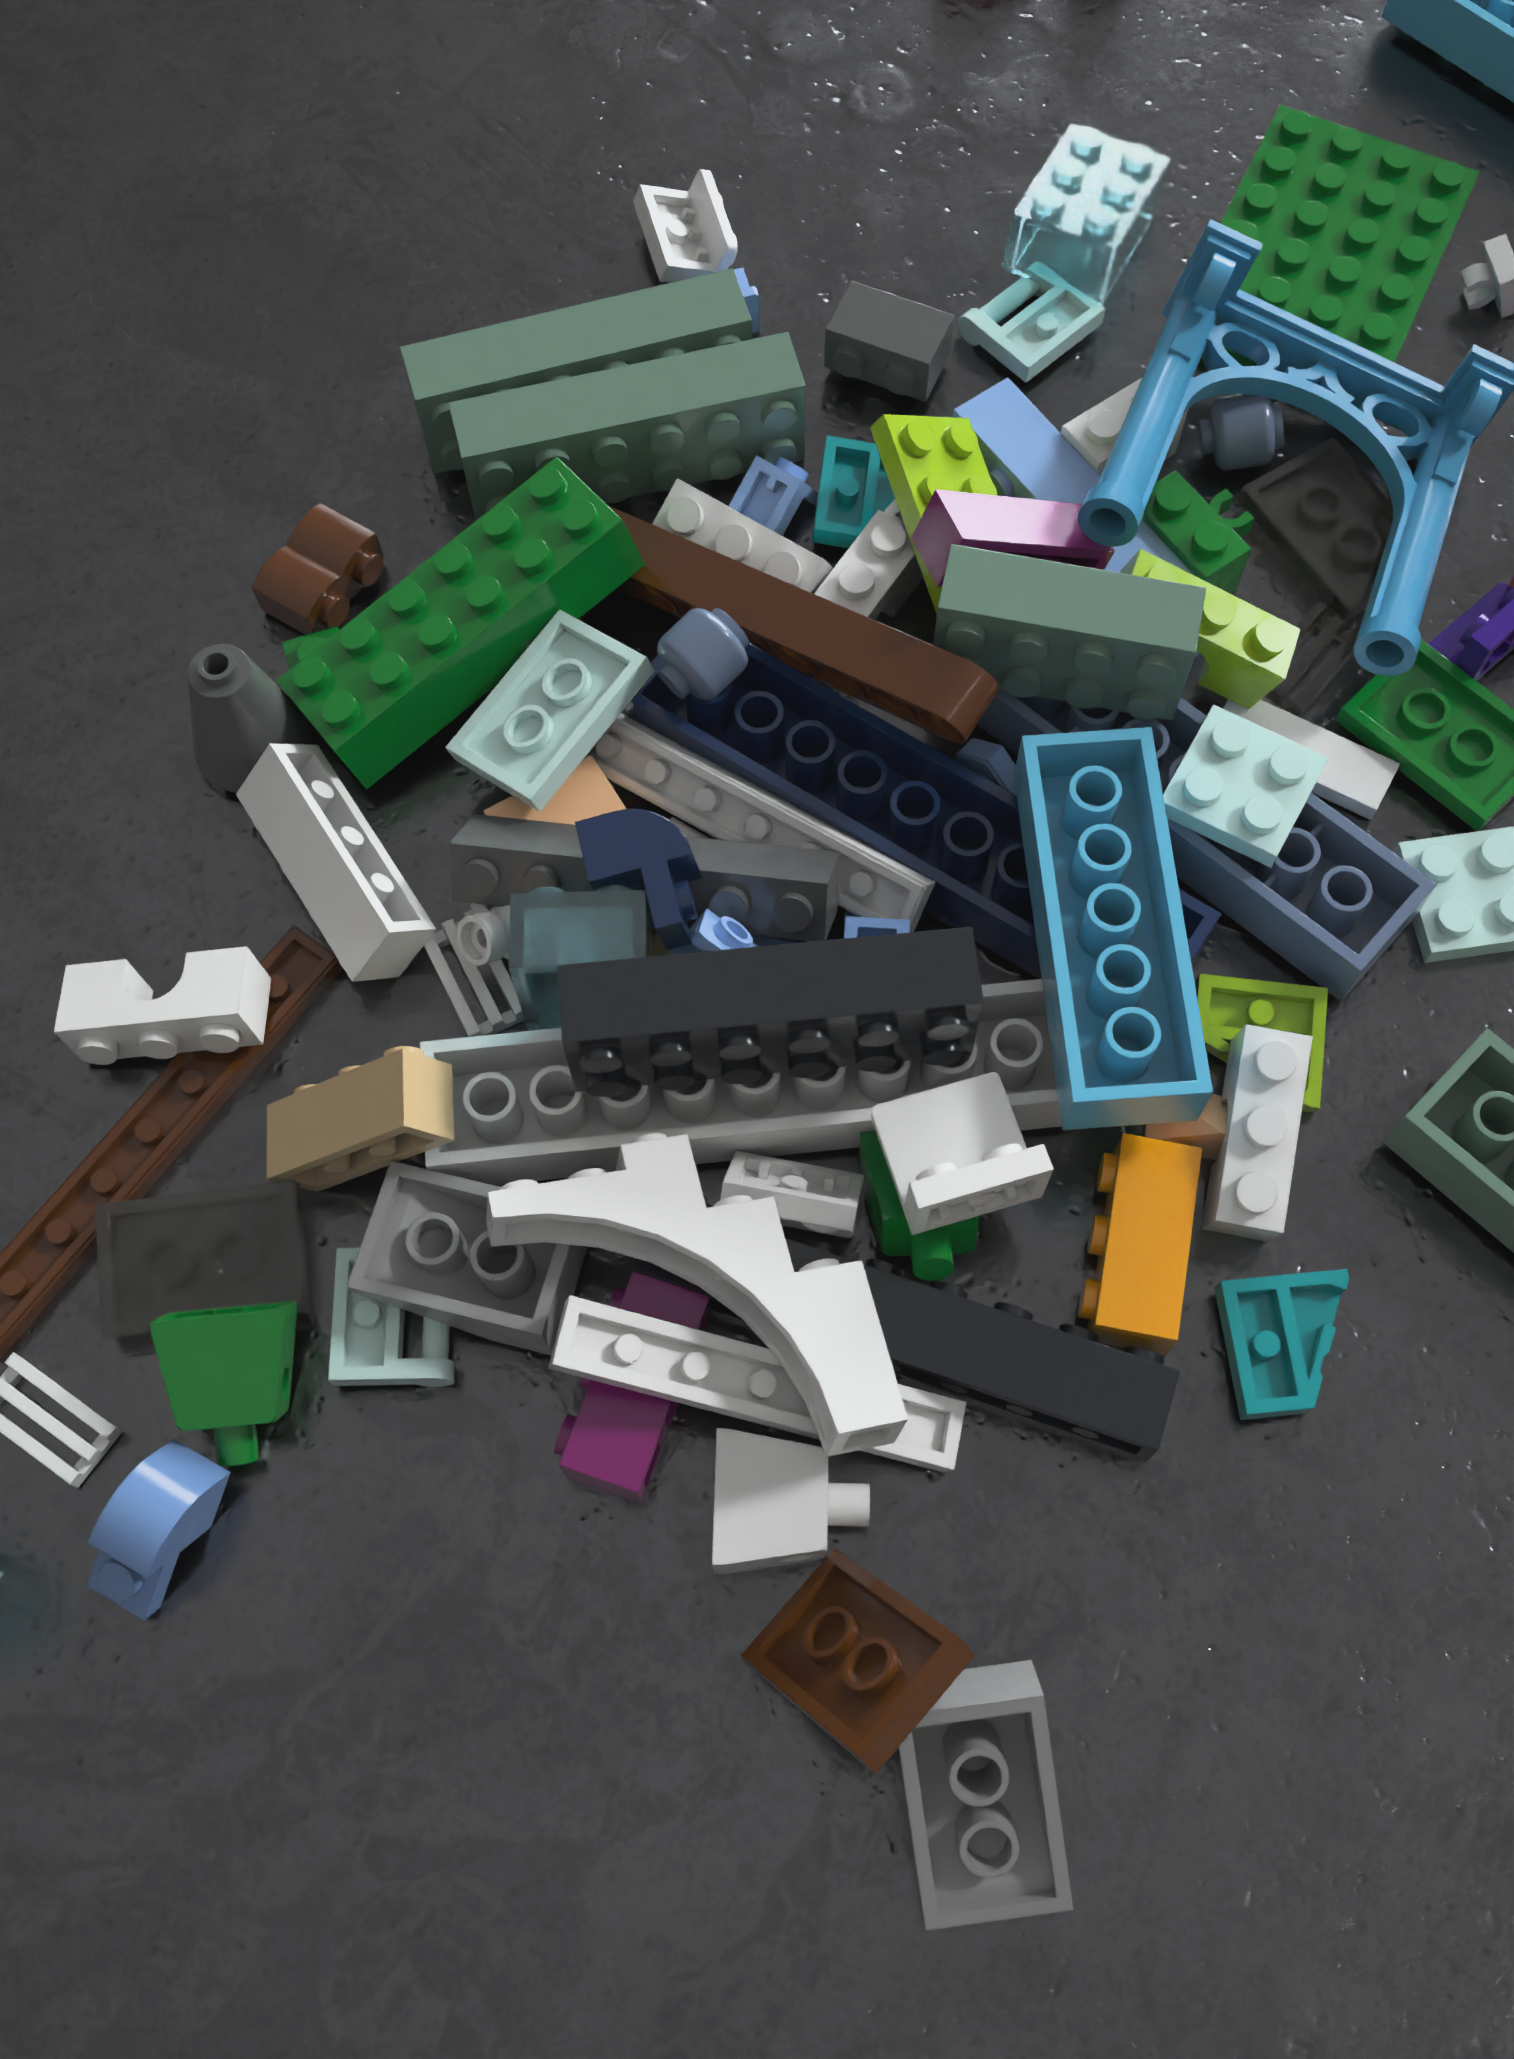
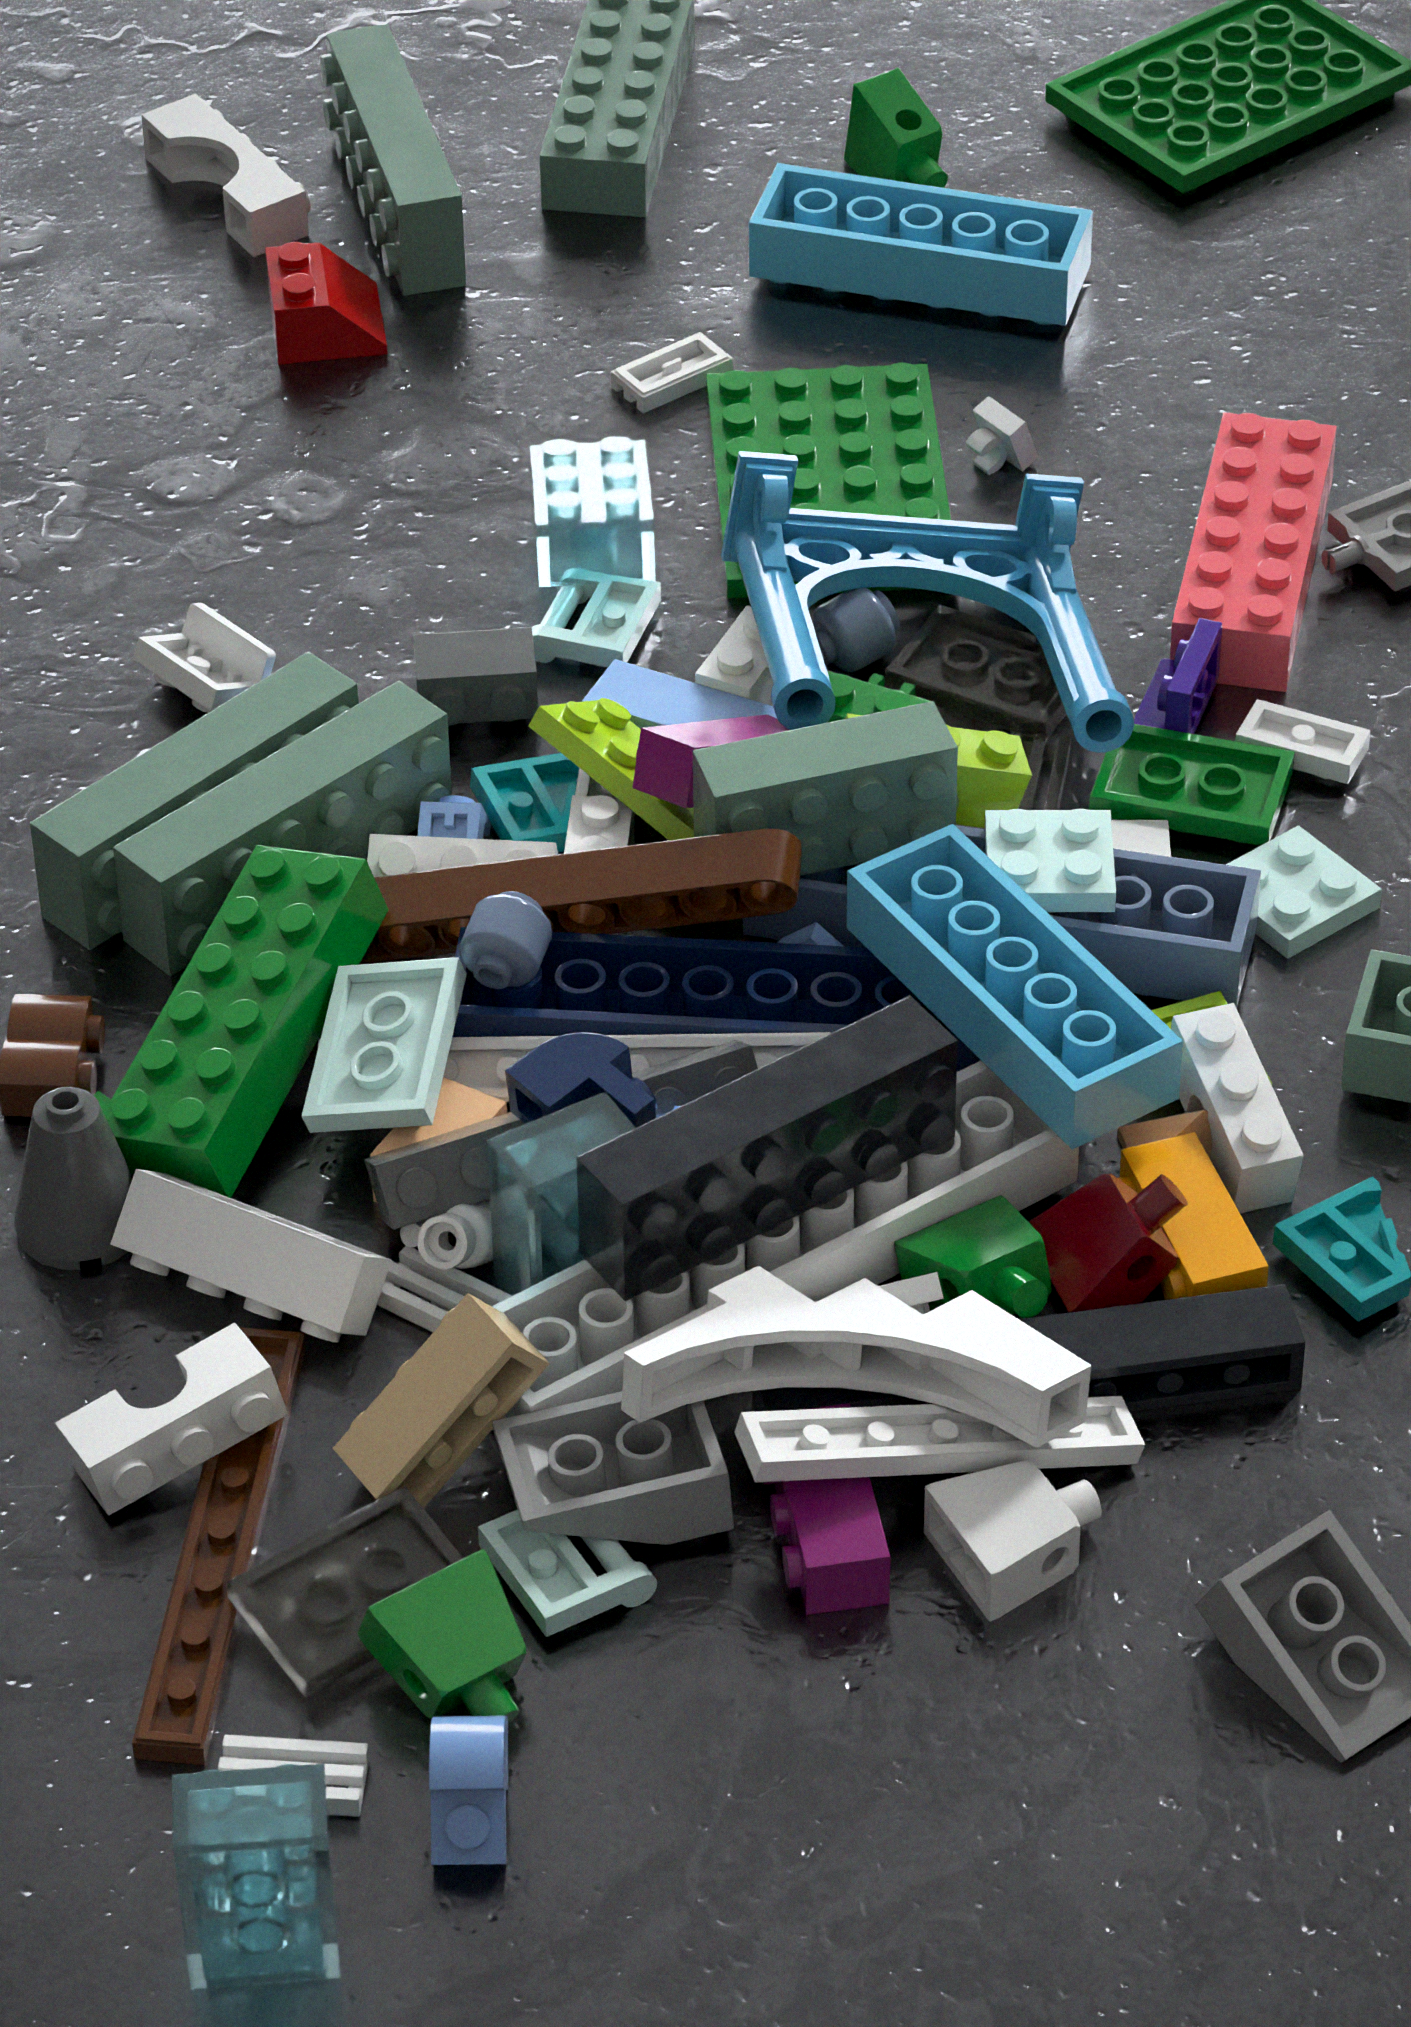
camera: 30 degrees left, 25 degrees down
reddish brown plate [740,1548,976,1775] -> none
white bracket [870,1072,1054,1235] -> none
none -> white tile [611,332,733,413]
none -> dark red torso [1029,1174,1188,1313]

